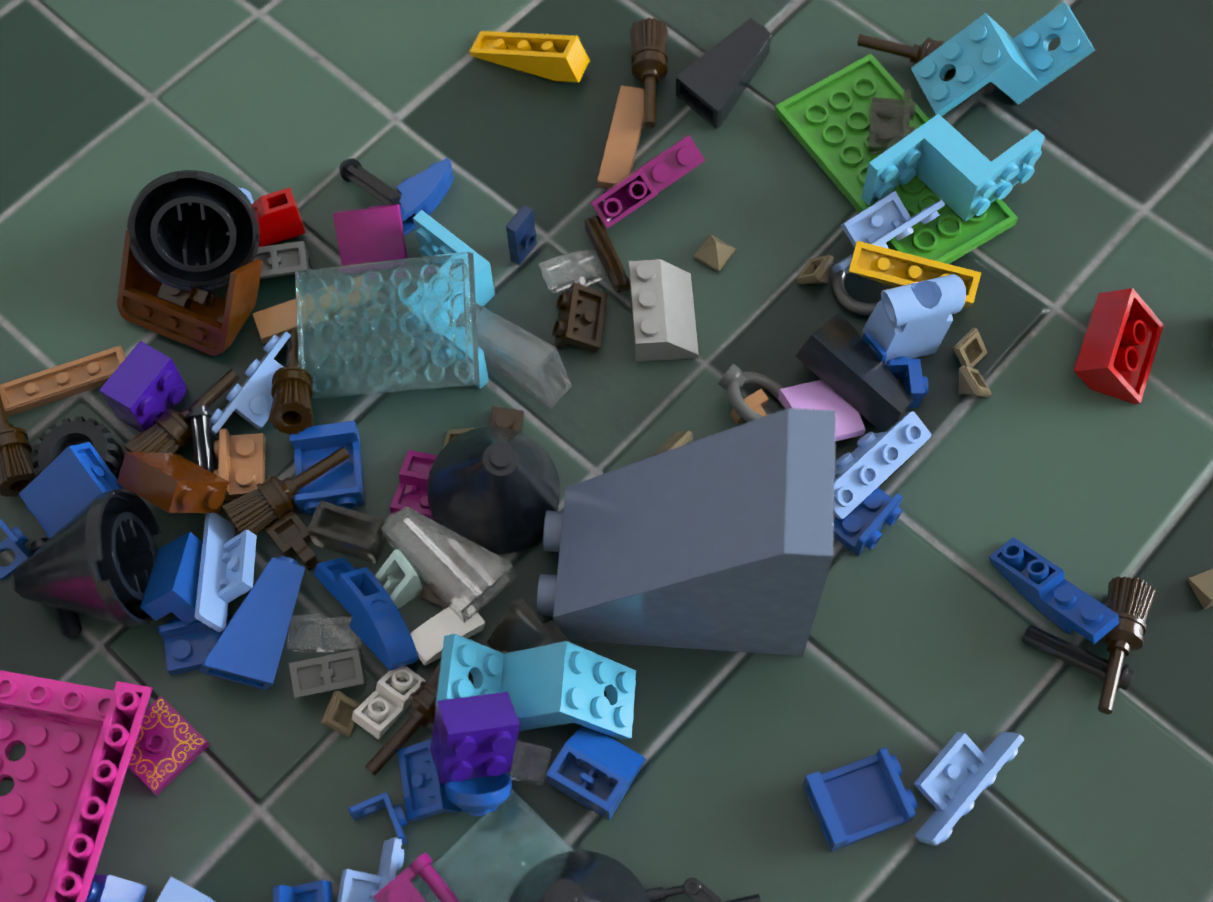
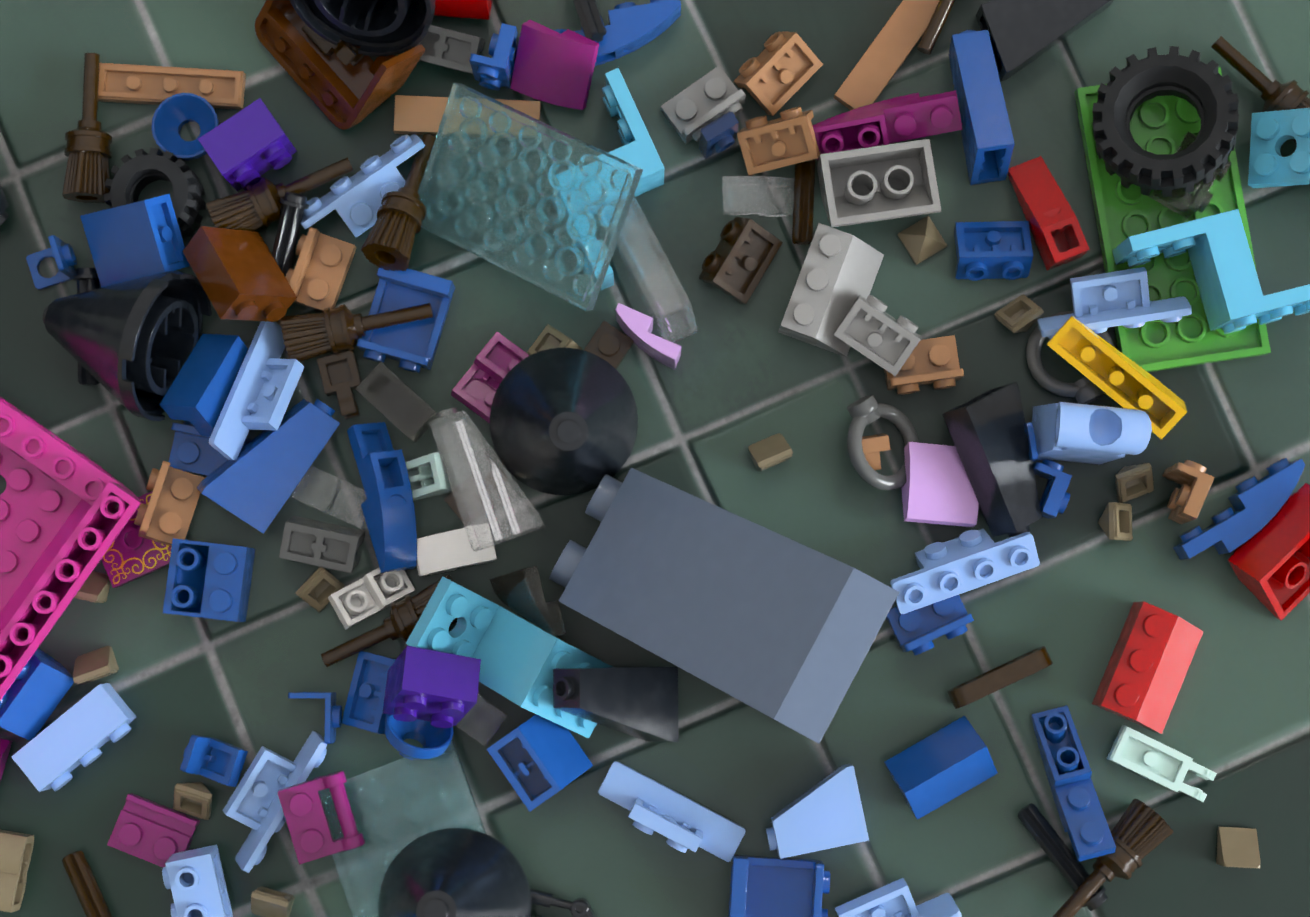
camera: 20 degrees right, 20 degrees up
none -> dark tan slope [73,646,119,685]
none -> dark tan slope [74,571,111,603]
none -> medium nougat bracket [134,460,205,547]
none -> blue piece [151,93,220,160]
none -> blue slope [163,538,256,622]
none -> blue bracket [469,23,519,90]
none -> black slope [553,667,679,742]
none -> light blue bracket [598,761,746,862]
none -> lavender slope [615,303,682,370]
none -> light grey bracket [661,65,746,144]
none -> medium nougat bracket [734,31,823,116]
none -> medium nougat bracket [737,107,820,176]
none -> light blue slope [766,764,869,859]
none -> light grey slope [817,139,941,228]
none -> light grey bracket [834,294,921,376]
none -> medium nougat bracket [884,335,964,395]
none -> blue piece [884,716,998,820]
none -> dark brown beam [947,646,1053,709]
none -> blue slope [949,30,1015,185]
none -> blue bracket [954,221,1033,281]
none -> red slope [1007,156,1090,271]
none -> black tyre [1092,46,1239,197]
none -> red slope [1092,601,1204,734]
none -> light aqua hinge [1106,725,1217,802]
none -> medium nougat bracket [1163,460,1215,525]
none -> blue slope [1173,457,1305,560]

